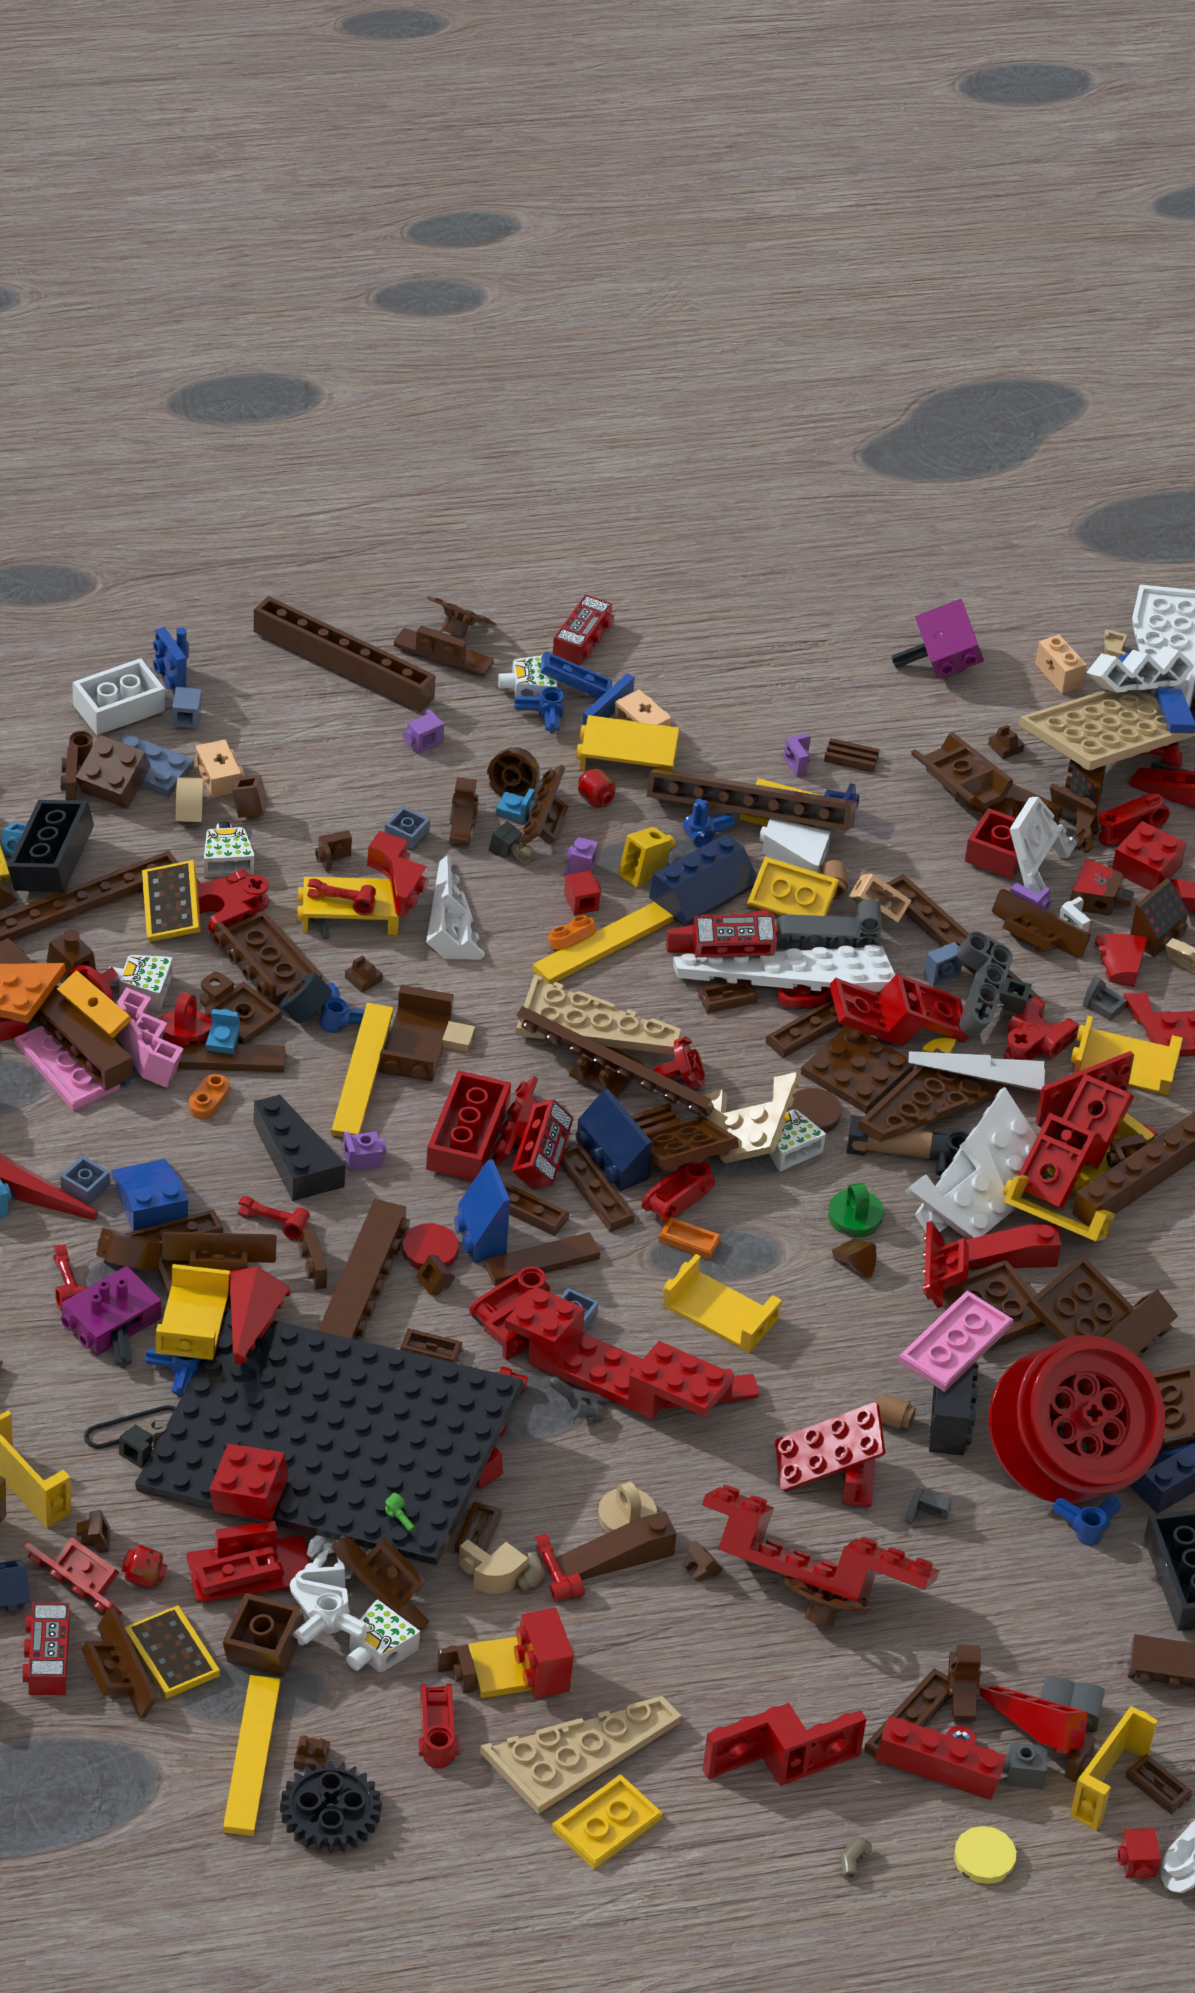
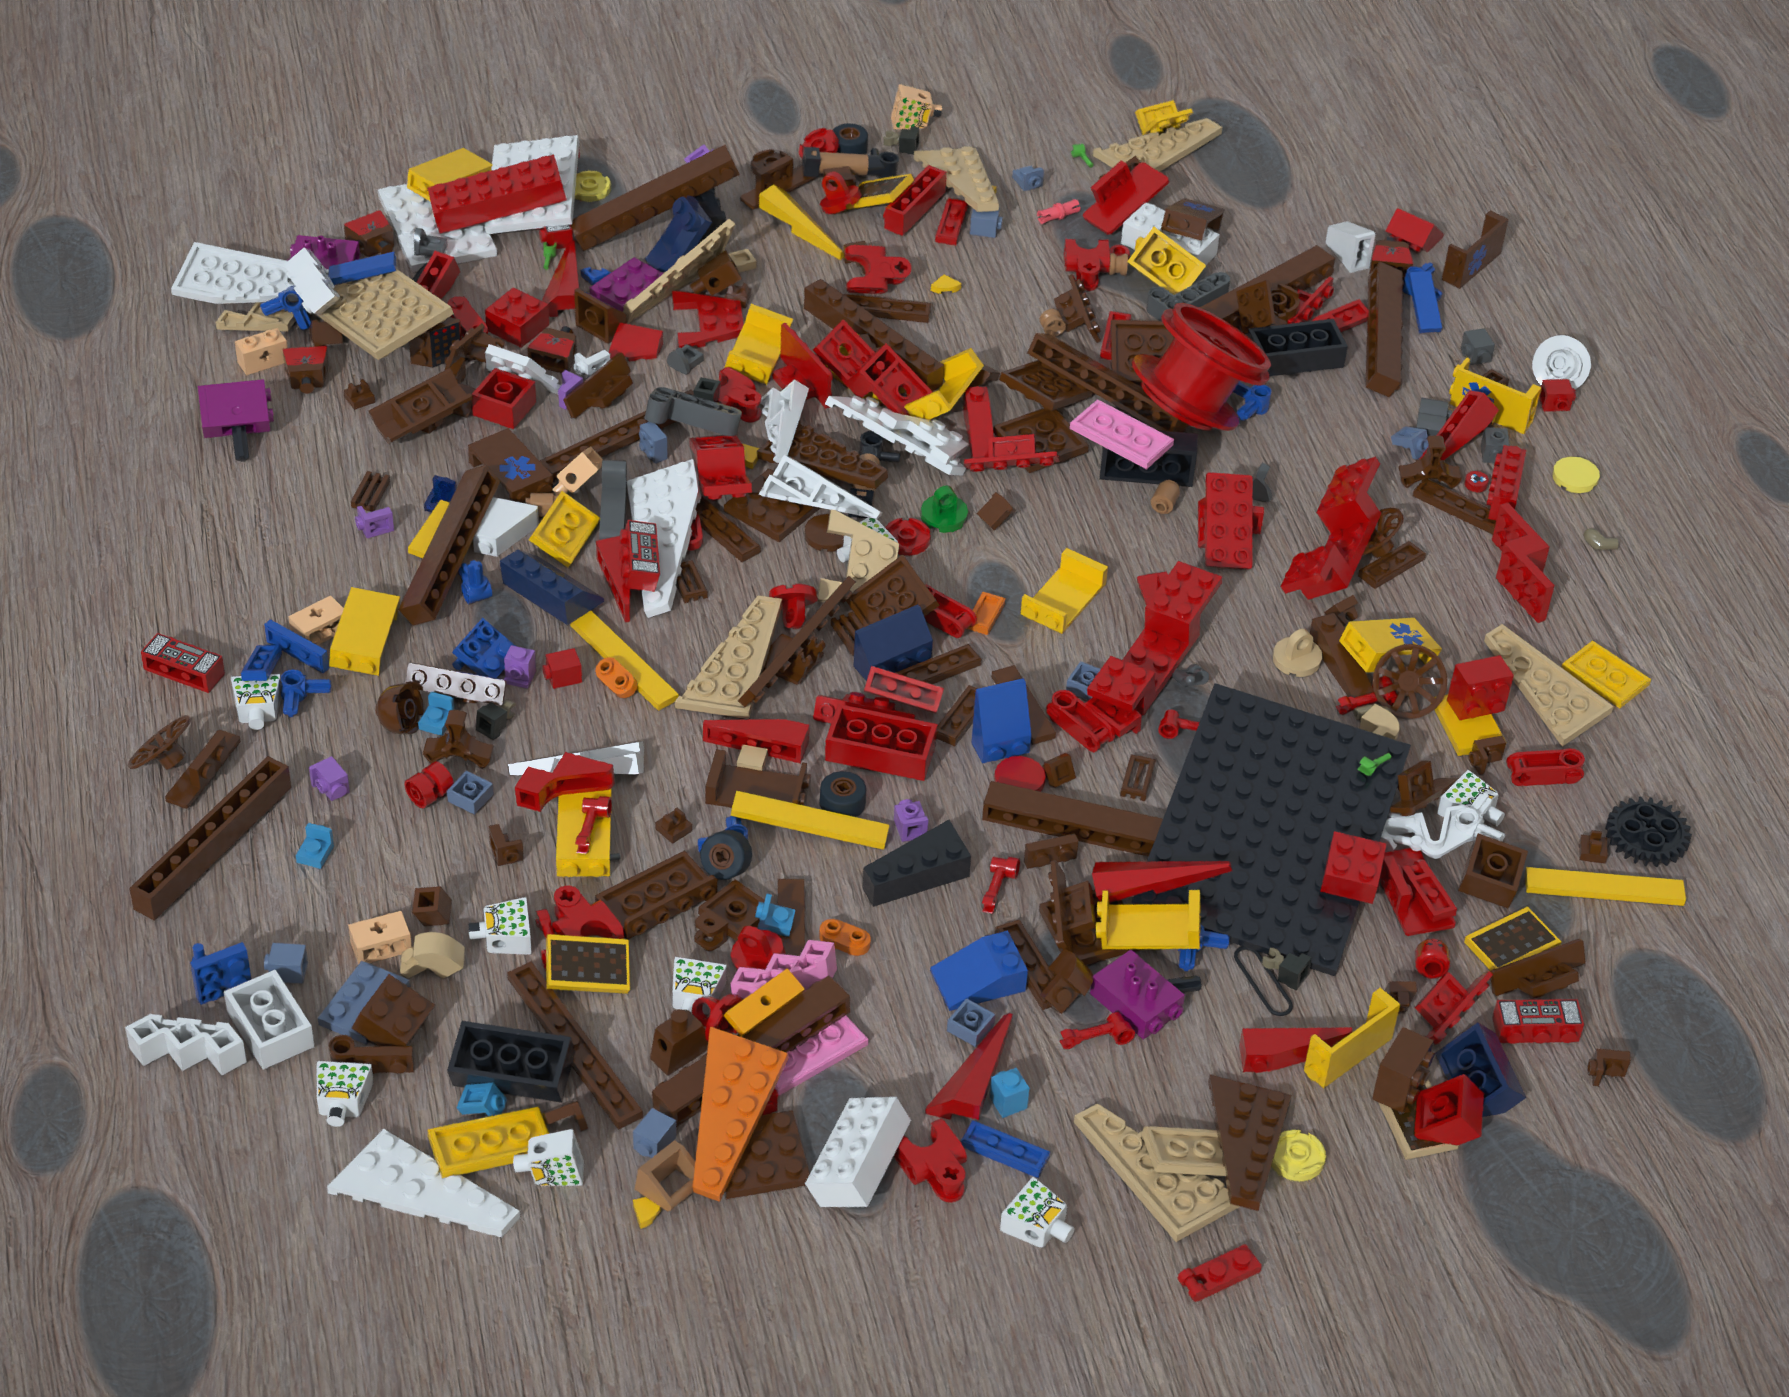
camera: 90 degrees left, 0 degrees up
red head [578,769,616,807] -> none
yellow torso [618,827,676,888] -> none
none -> white brick [125,1014,247,1075]
none -> torso [283,346,329,394]
none -> dark azure bracket [296,823,334,869]
none -> white torso [317,1061,373,1127]
none -> red wheel [404,761,454,809]
none -> blue plate [452,618,515,678]
none -> reddish brown panel [468,428,554,504]
none -> red slope [703,719,810,764]
none -> white wedge [759,455,883,519]
none -> black wheel [819,771,867,817]
none -> red tile [885,518,931,556]
none -> reddish brown tile [968,364,1001,387]
none -> red slope [1239,1027,1353,1073]
none -> yellow panel [1339,618,1442,672]
none -> reddish brown tile [1358,541,1426,589]
none -> reddish brown wheel [1372,644,1447,719]
none -> sand blue bracket [1391,427,1429,459]

